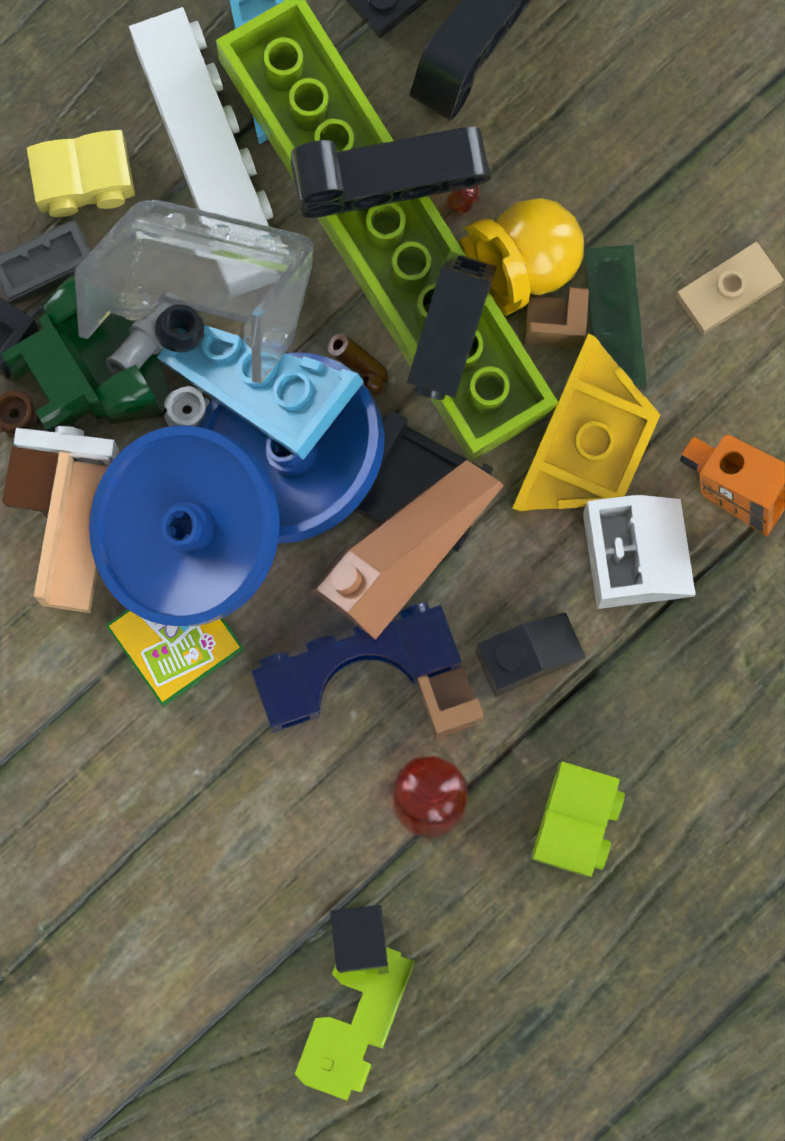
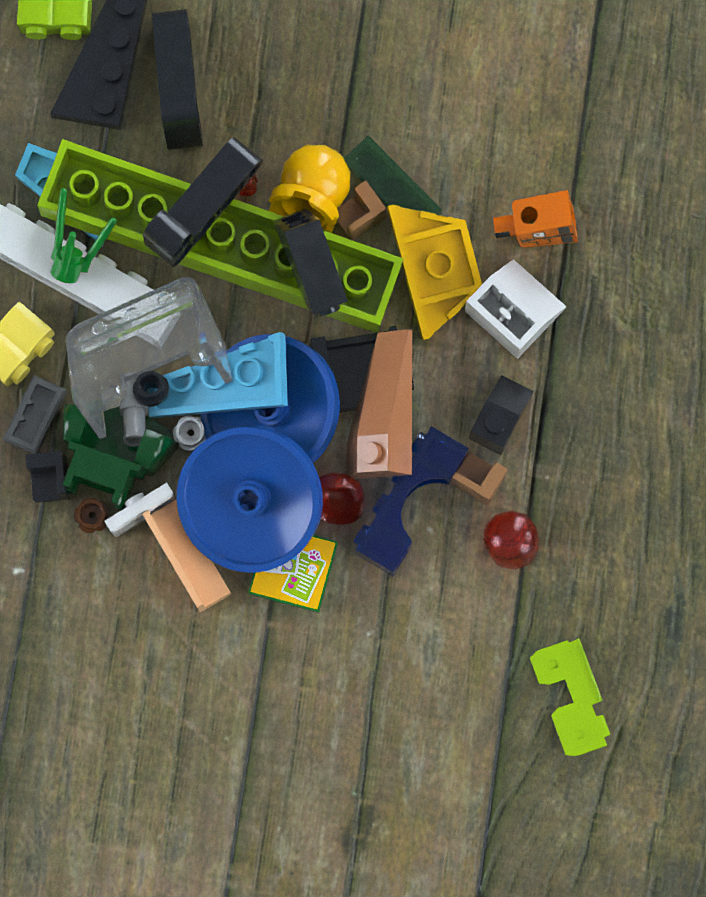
camera: 35 degrees left, 0 degrees up
reddish brown panel [2,447,59,519] -> none
reddish brown arm [327,333,388,396] -> none
black panel [330,905,388,974] -> none
lime brick [530,761,625,877] -> none
tan plate [676,241,784,335] -> none
none -> green plant [50,188,117,284]
none -> clear red hair [319,472,365,525]

